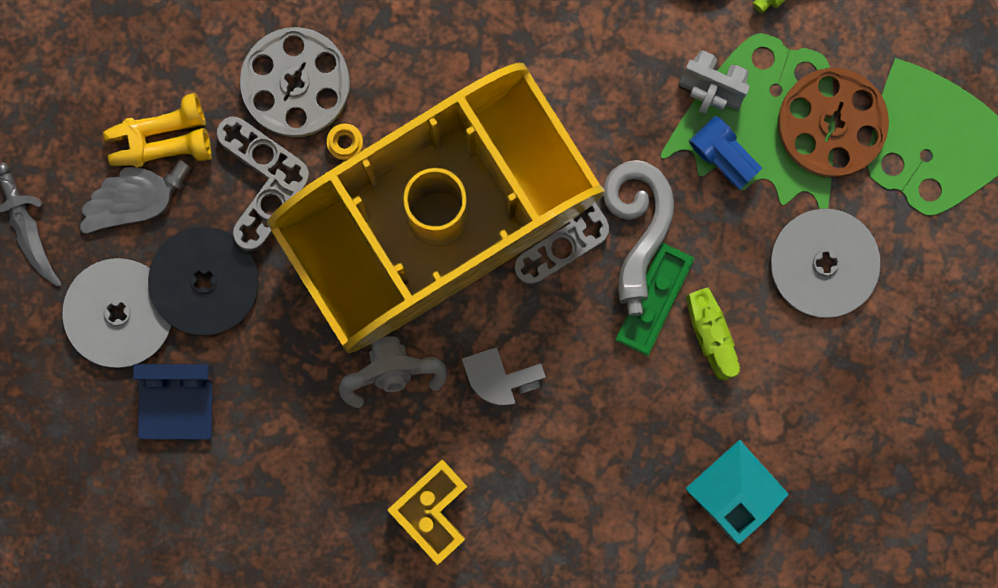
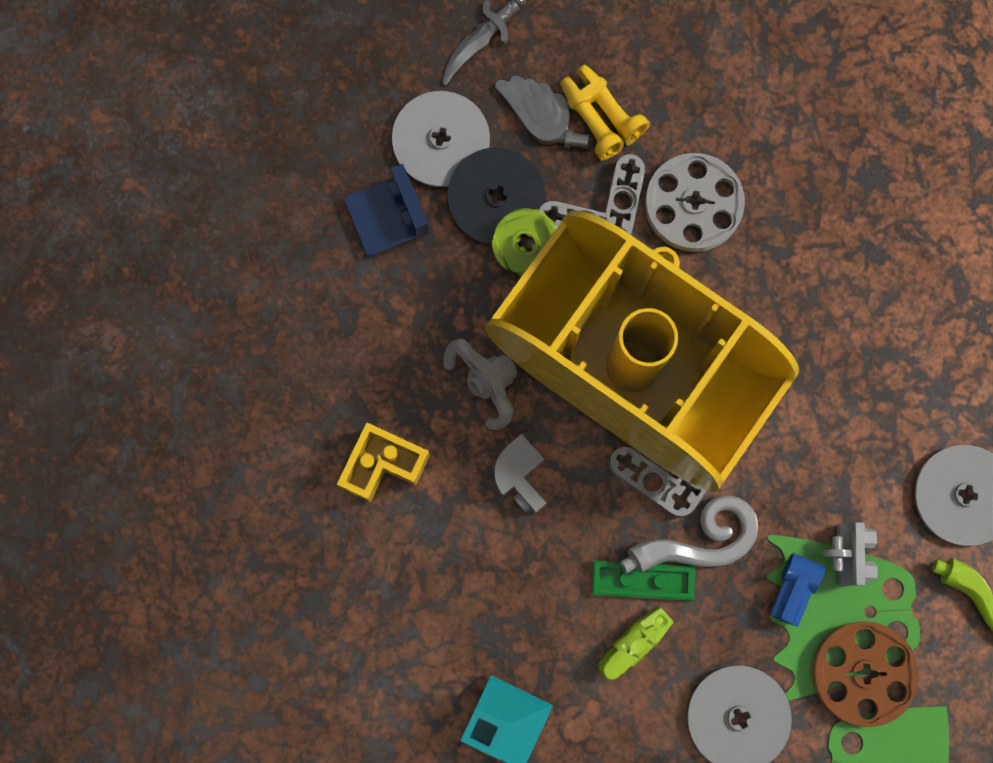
camera: 70 degrees right, 5 degrees down
none -> lime plate [492,208,557,276]

